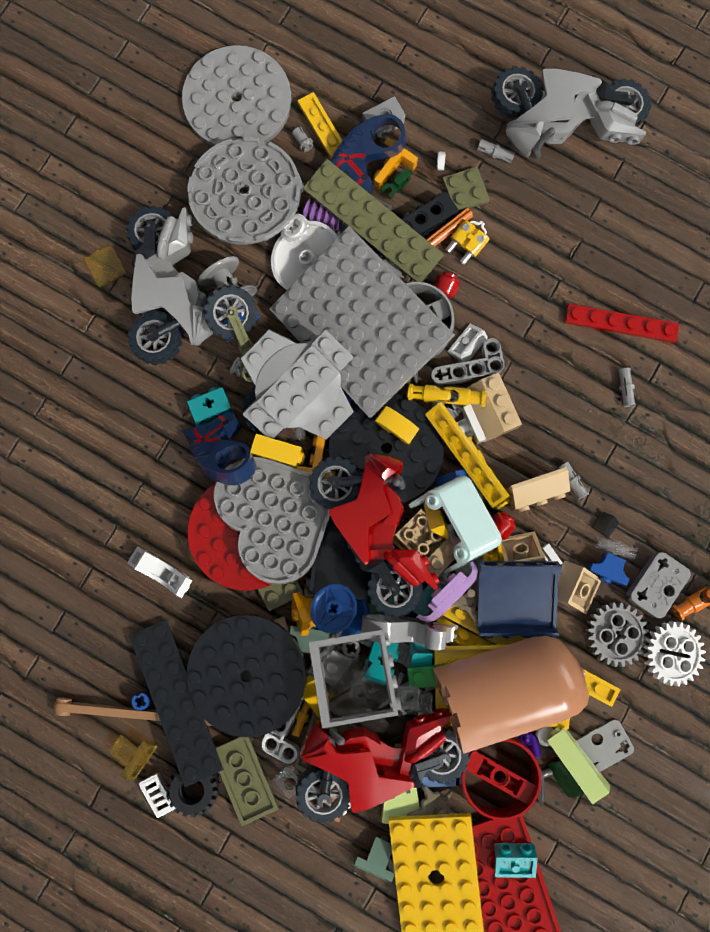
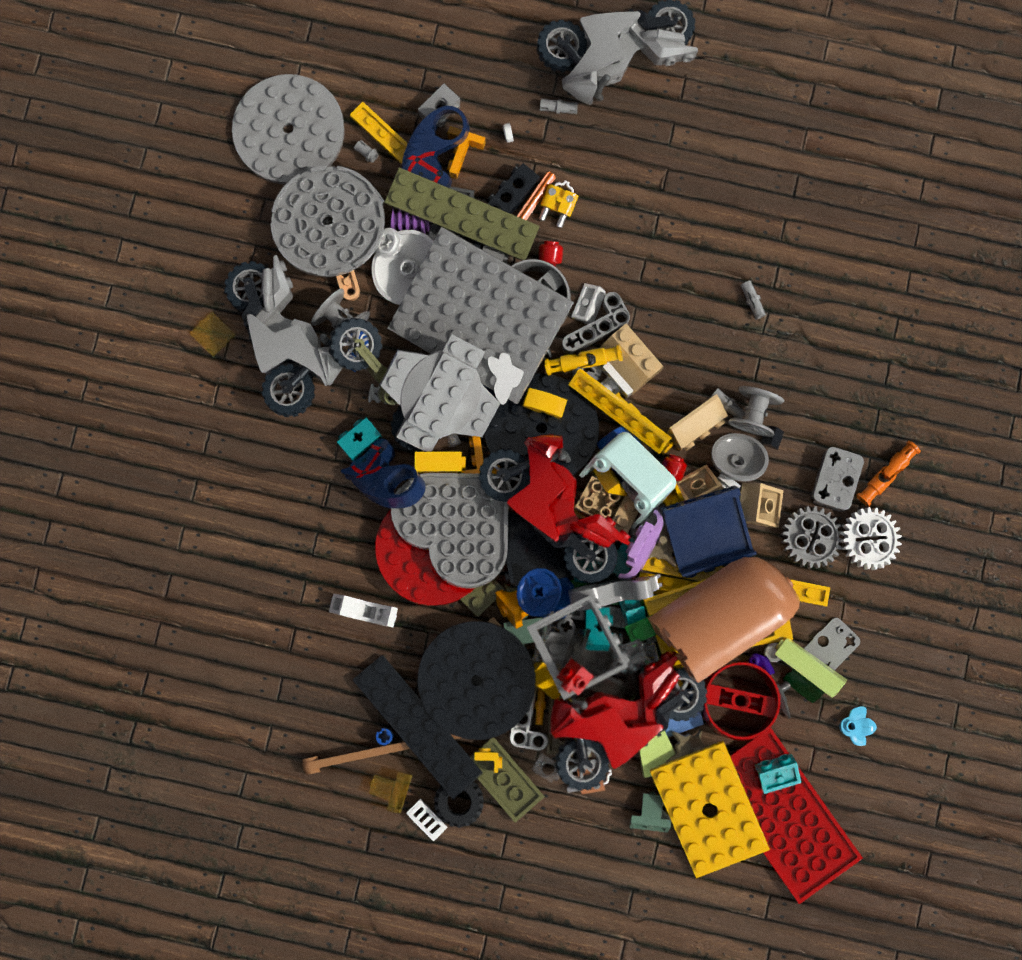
camera: 15 degrees left, 0 degrees up
dark green plate [381,168,412,200] -> none
olive plate [442,166,490,212] -> none
red plate [564,304,680,343] -> none
blue brick [586,553,630,586] -> none
clear pin [596,536,637,560] -> none
none -> light nougat plate [336,270,360,301]
none -> yellow bracket [474,748,502,773]
none -> white sticker [488,353,524,404]
none -> red brick [556,658,594,696]
none -> light grey dish [711,433,769,481]
none -> light grey piece [728,386,785,437]
none -> medium azure plate [839,707,877,746]

